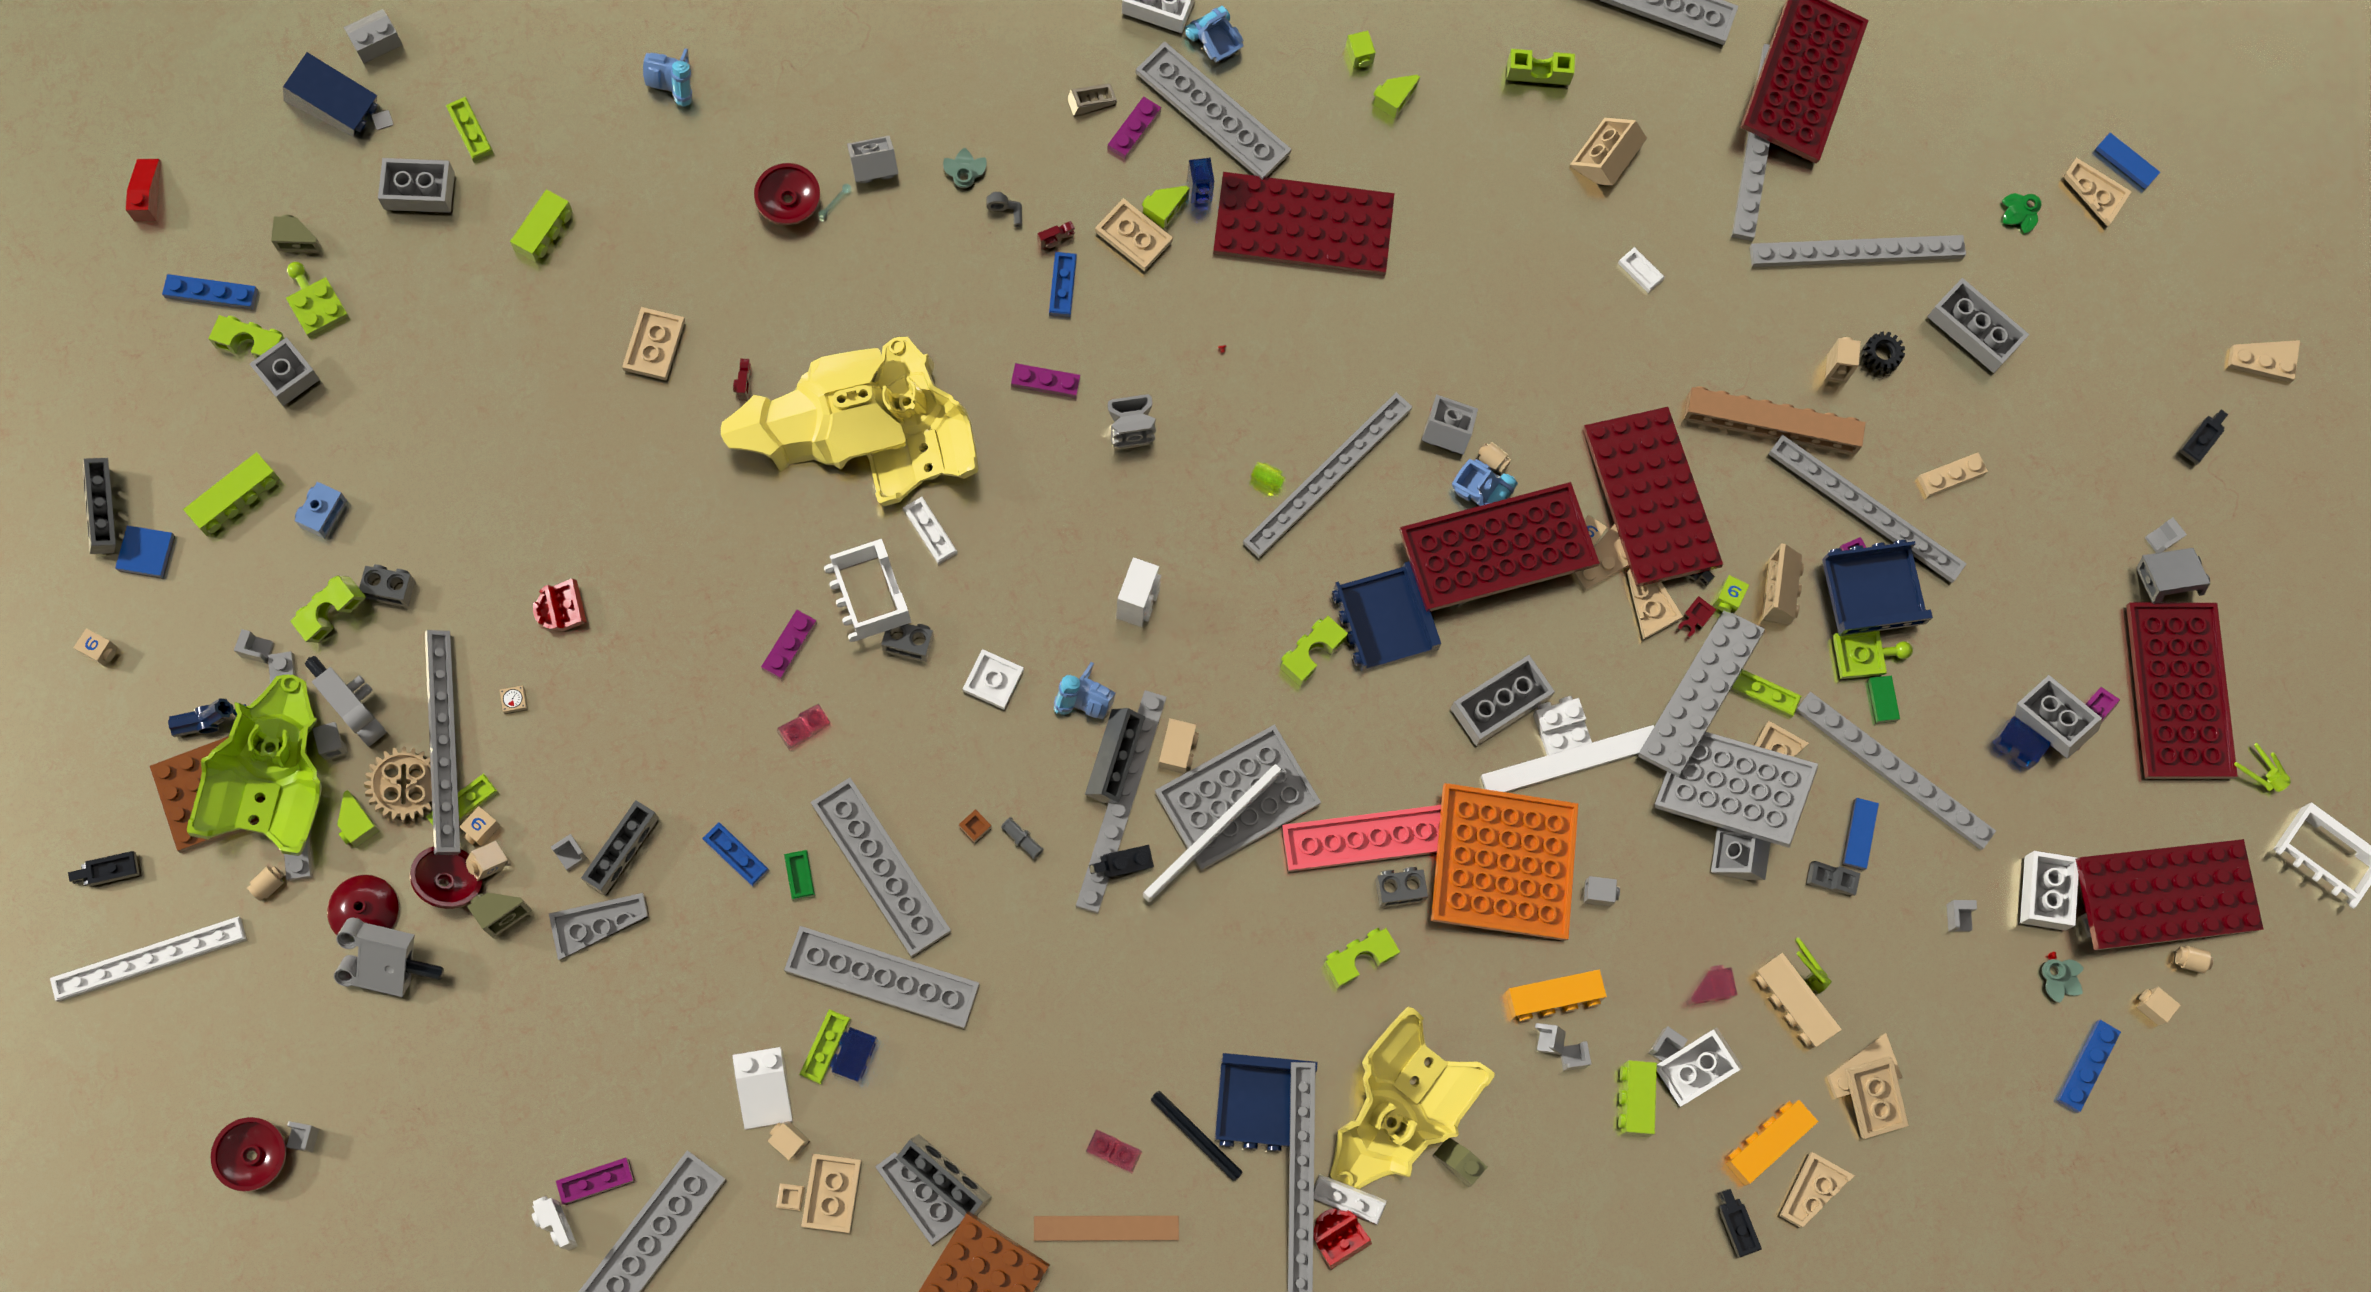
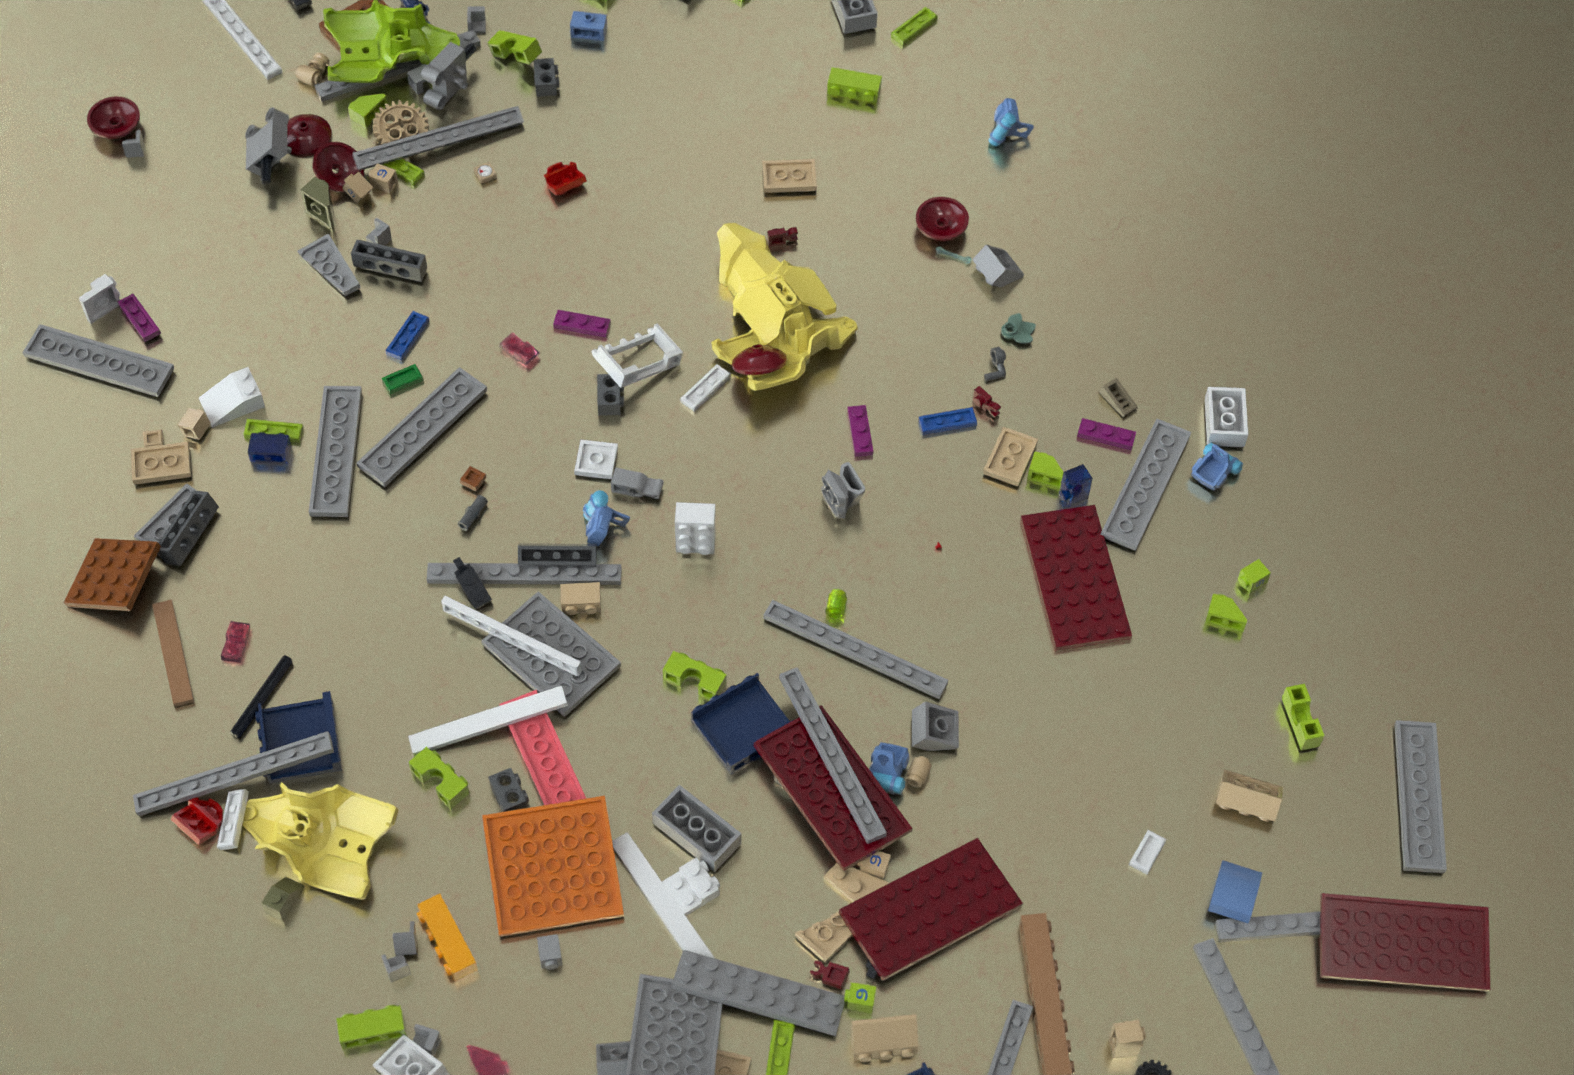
camera: 80 degrees right, 15 degrees down
none -> tan wheel [308,52,330,74]
none -> white tile [408,686,568,756]
none -> light grey piece [611,468,664,499]
none -> dark red dish [732,344,787,375]
none -> light grey plate [779,667,887,844]
none -> medium blue slope [1208,860,1262,923]

